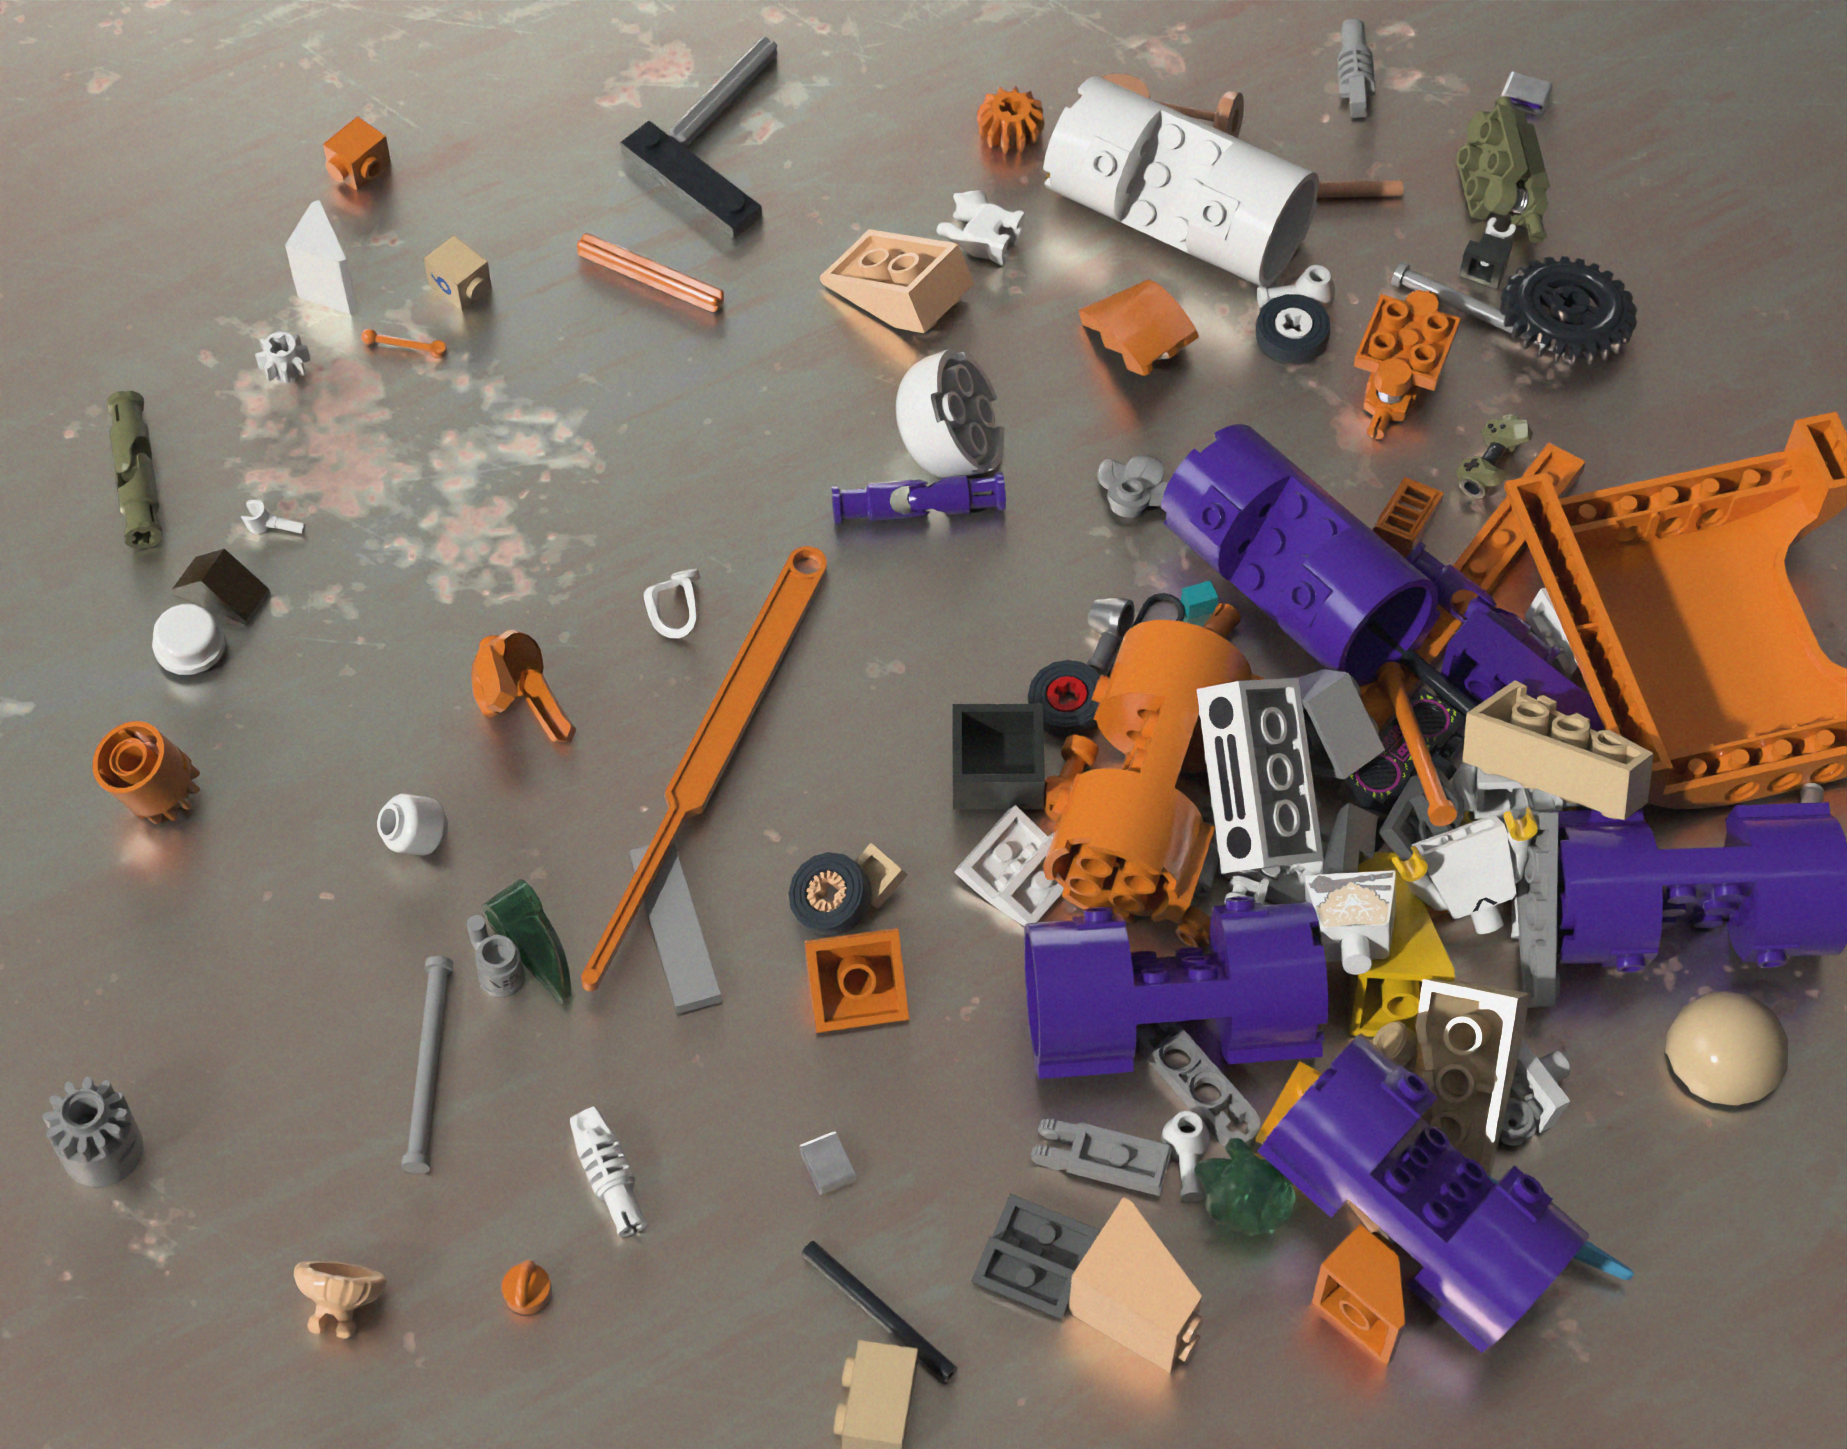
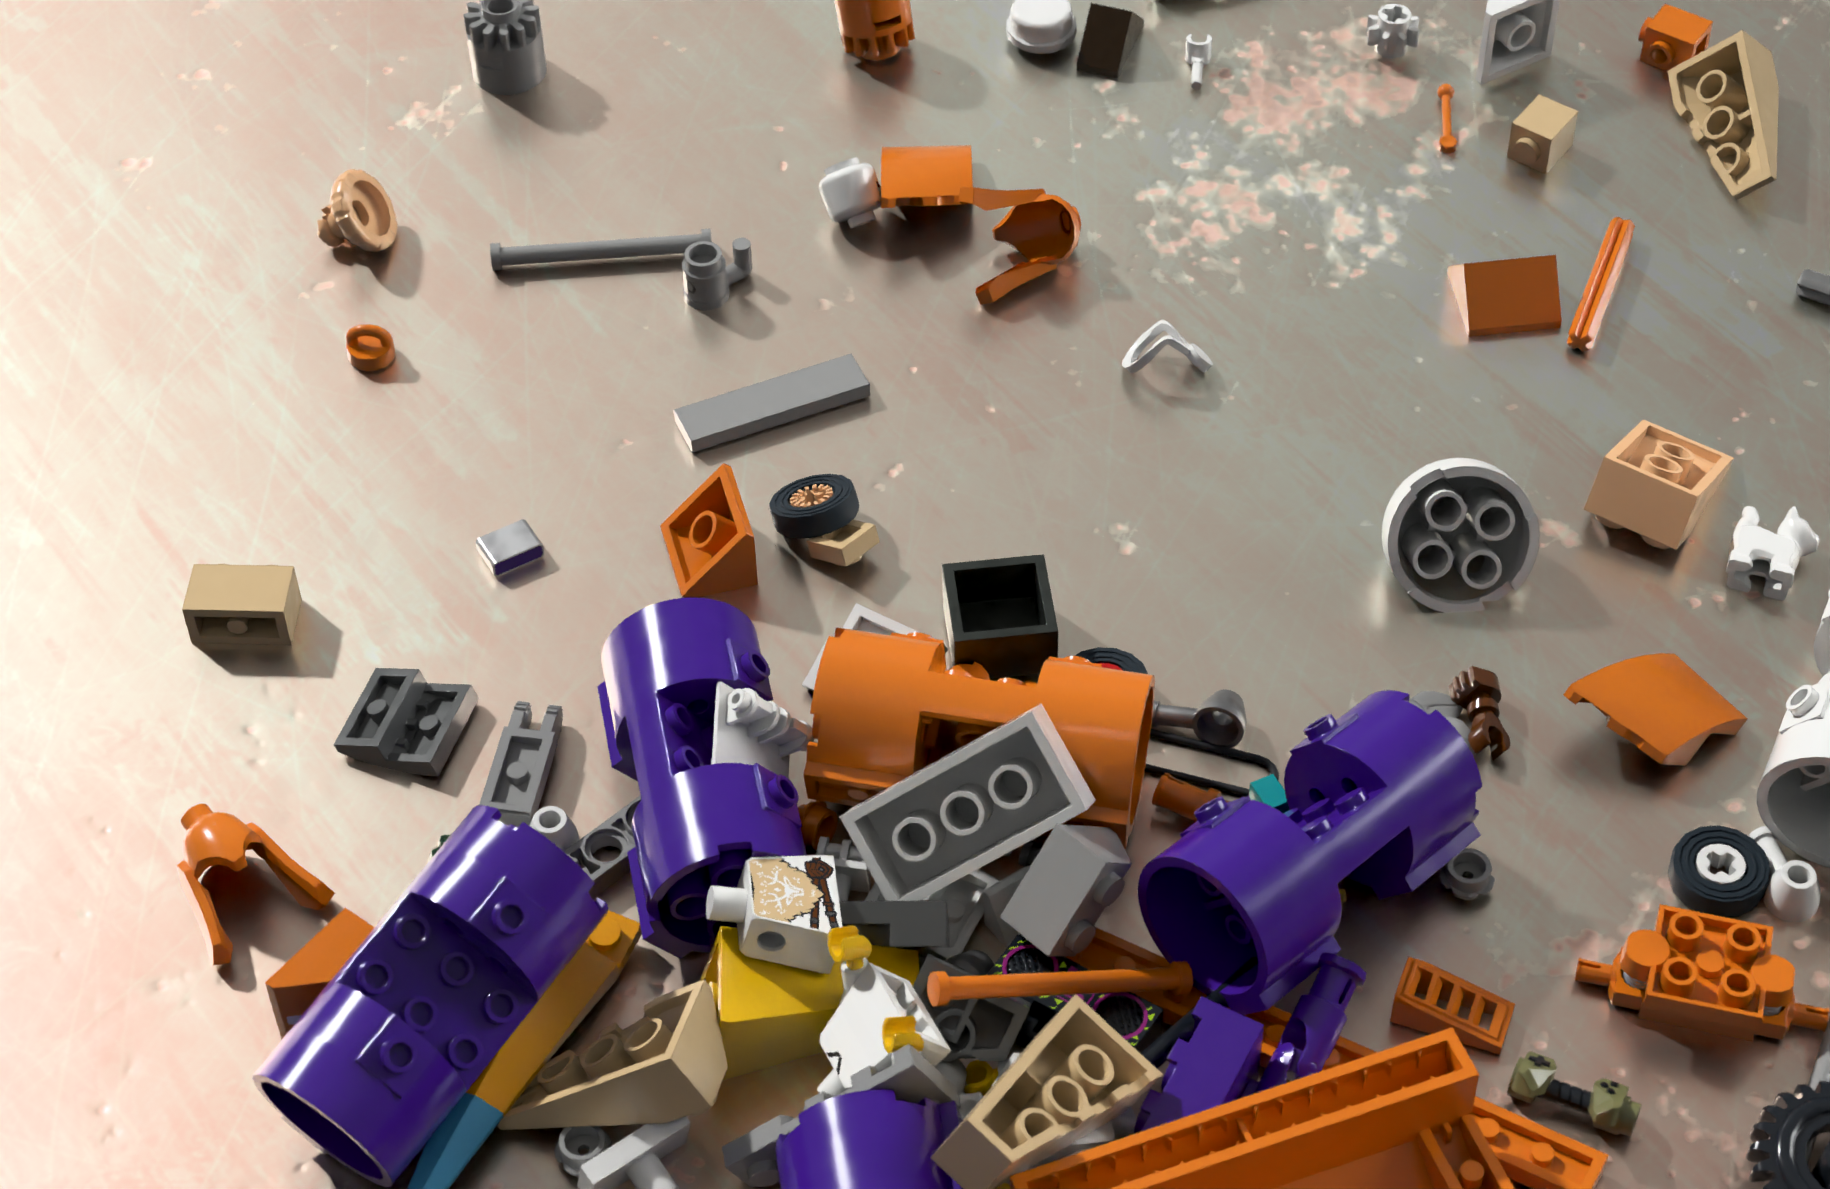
camera: 85 degrees right, 10 degrees down
clear green piece [481,879,572,1005] -> none
white hinge [570,1106,648,1237] -> none
orange piece [581,546,827,991] -> none
black plate [620,120,762,239] -> none
black piece [801,1240,958,1382] -> none
dark purple piece [831,472,1006,525] -> none
light nougat slope [1068,1197,1204,1373] -> none
none -> orange piece [177,804,335,965]
none -> white hinge [711,681,814,778]
none -> orange slope [881,145,973,208]
none -> orange slope [1447,255,1562,337]
none -> reddish brown piece [1449,666,1510,761]
none -> tan wedge [1668,30,1779,200]

